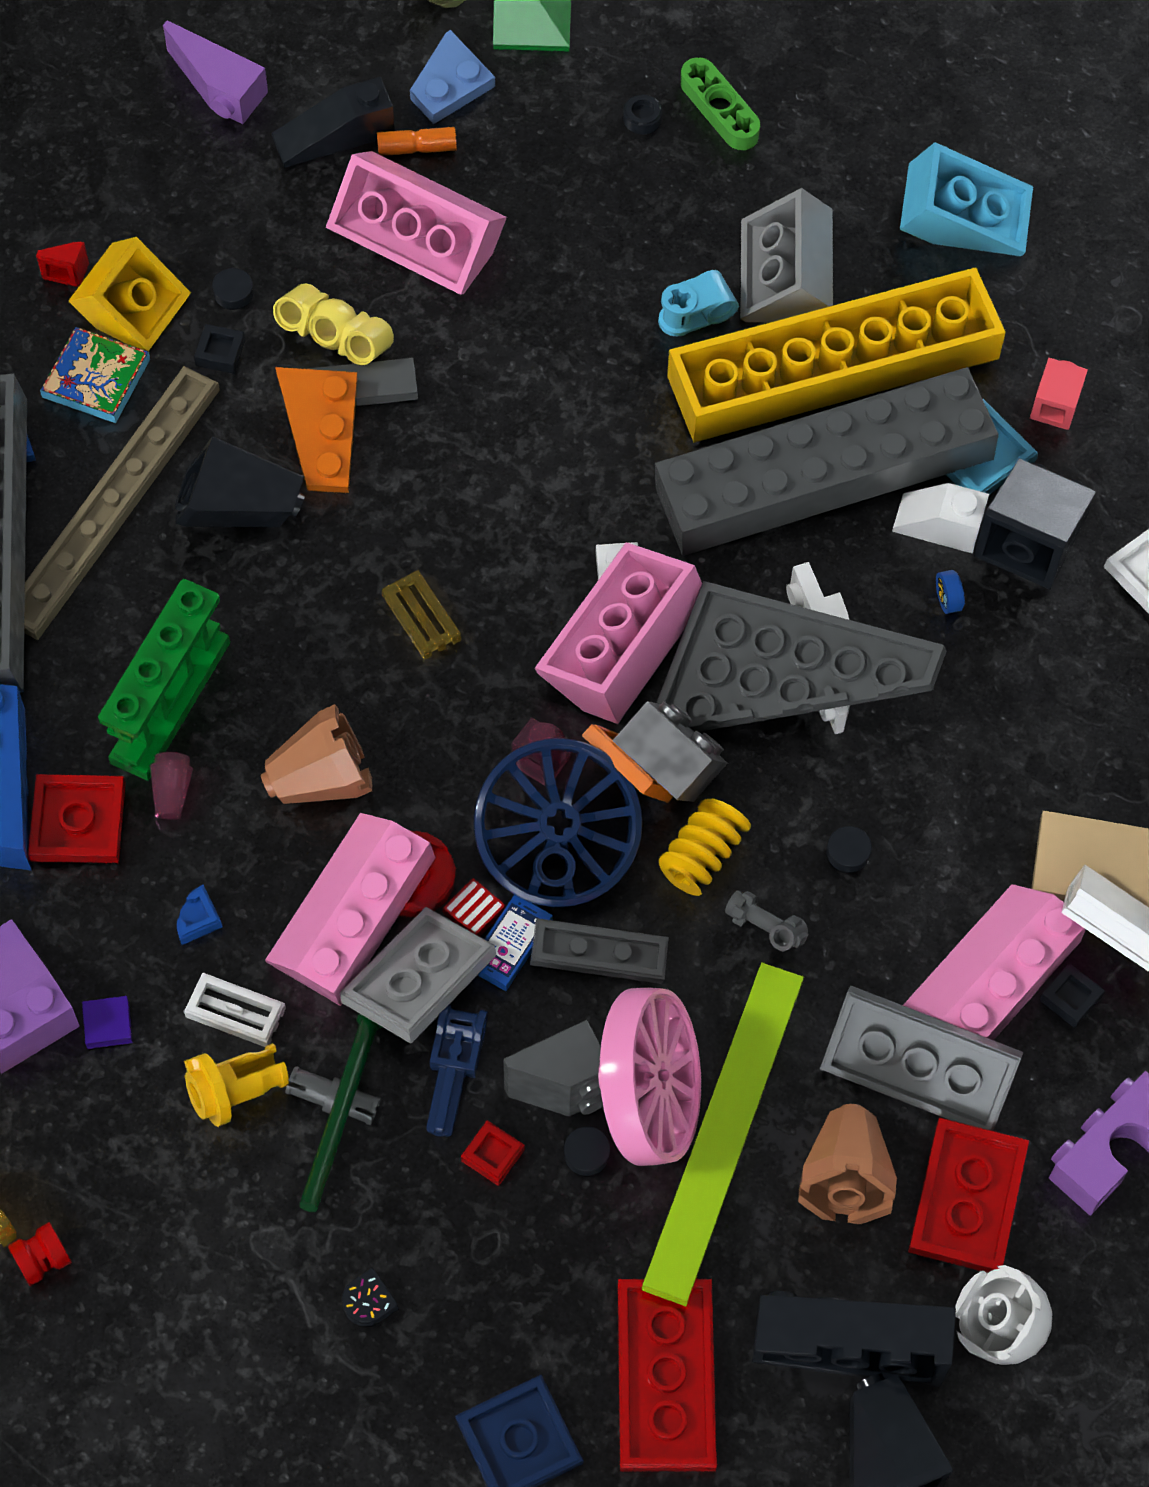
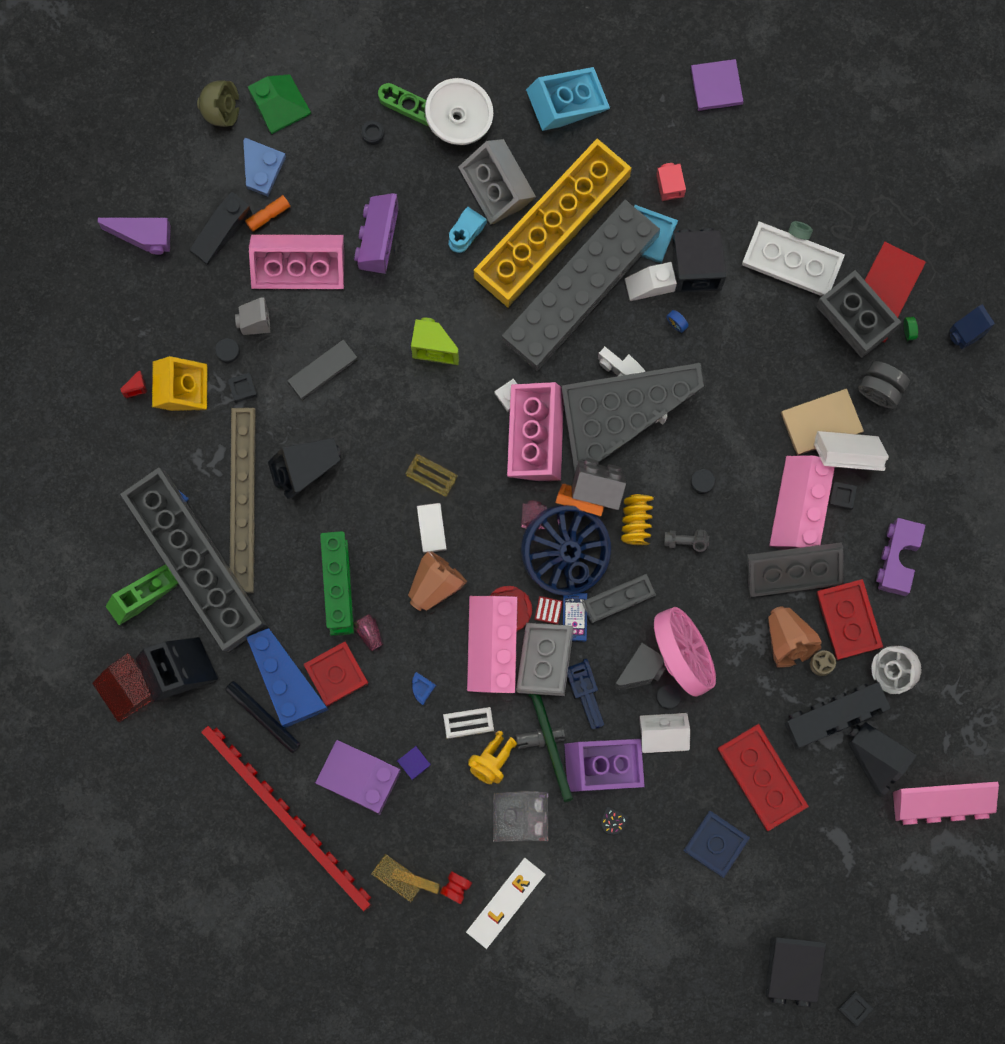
camera: 30 degrees left, 15 degrees up
tile [40,326,150,423] -> none
light yellow piece [273,283,394,365] -> none
orange wing [275,367,358,493] -> none
red tile [461,1120,525,1186] -> none
lime tile [642,962,804,1306] -> none
none -> light grey slope [235,298,271,335]
none -> medium lavender slope [354,193,399,274]
none -> lime slope [411,318,459,365]
none -> white tile [417,503,446,553]
none -> white dish [425,78,493,145]
none -> white sticker [466,858,545,949]
none -> clear slope [493,791,548,842]
none -> medium lavender slope [564,739,644,792]
none -> white panel [640,713,690,753]
none -> dark tan wheel [810,650,836,676]

